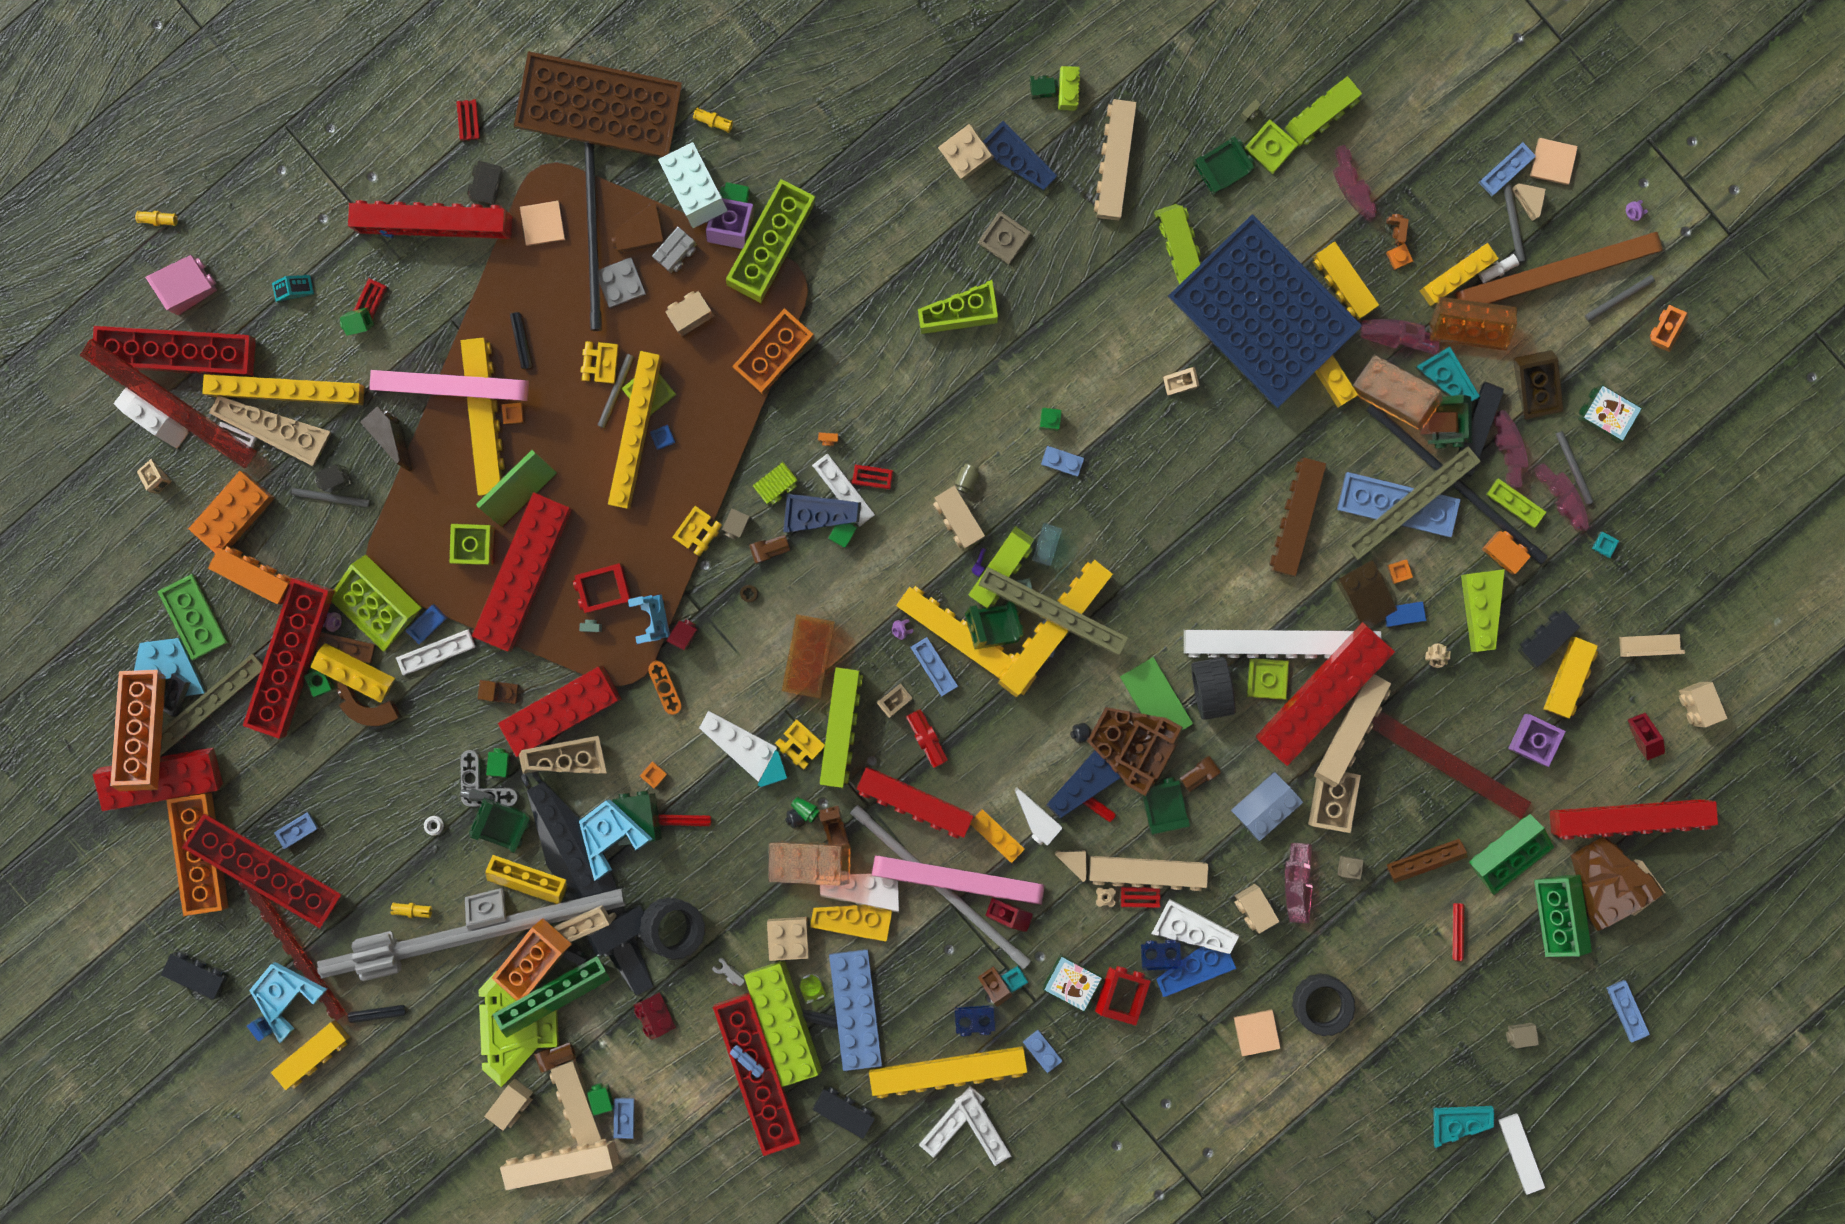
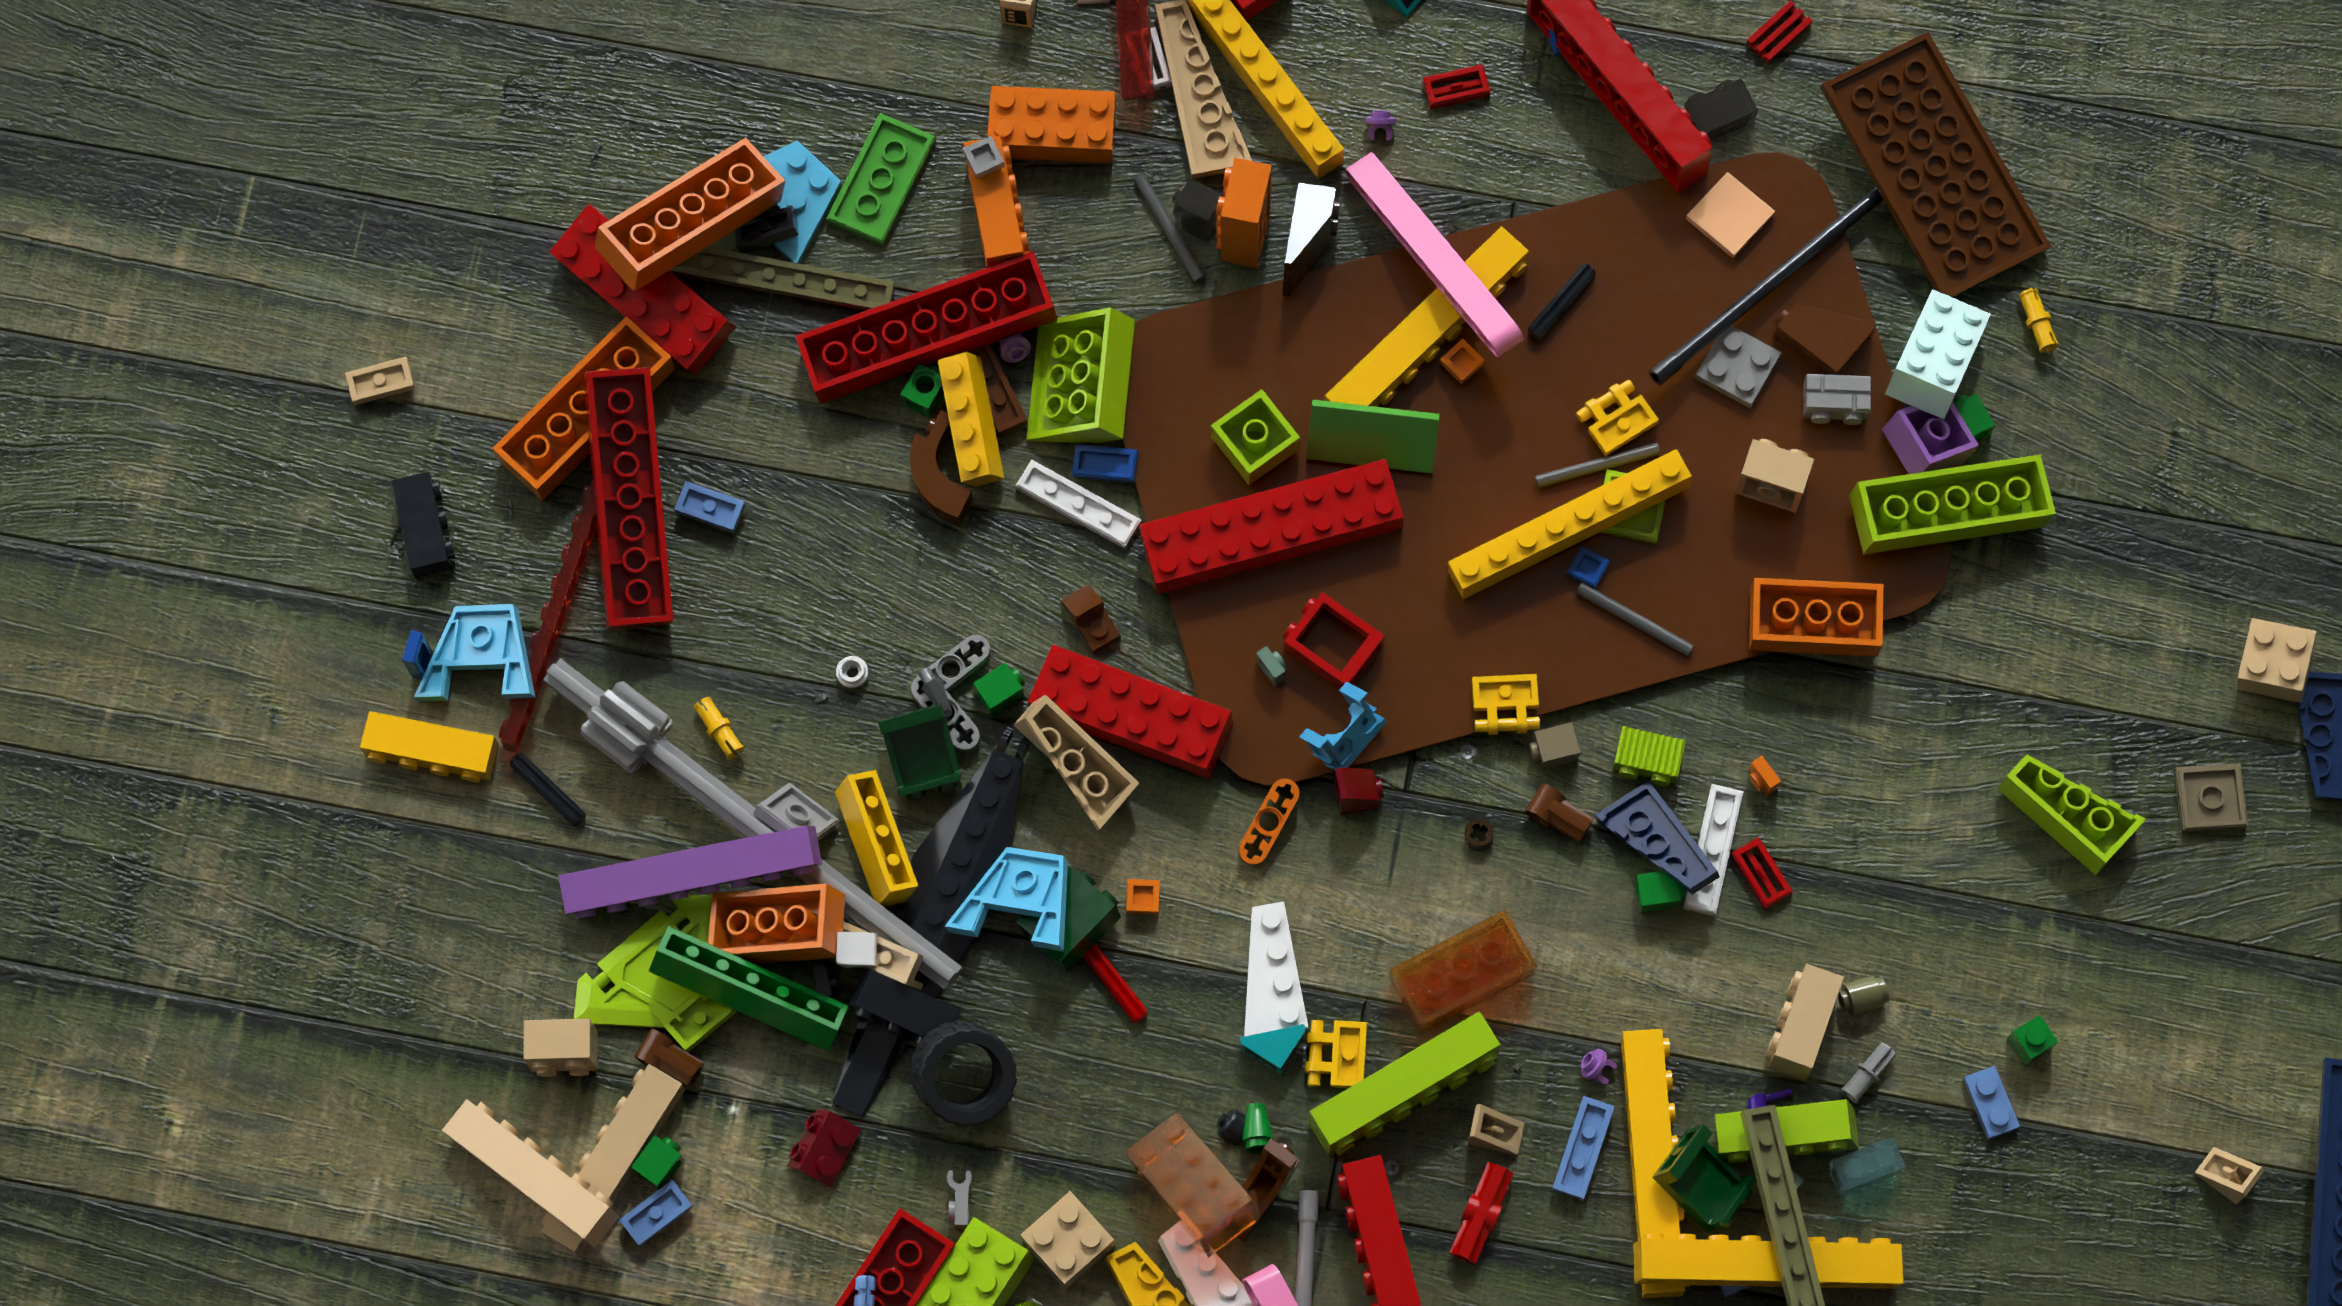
camera: 50 degrees right, 15 degrees down
green brick [340,307,374,336] -> none
none -> tan plate [345,357,415,405]
none -> medium lavender brick [558,826,822,919]
none -> white slope [836,932,877,968]
none -> light grey plate [963,136,1005,179]
none -> orange brick [1216,157,1272,268]
none -> medium lavender plate [1365,110,1396,140]
none -> dark grey bar [1576,582,1694,656]
none -> light grey axle [1841,1043,1896,1103]

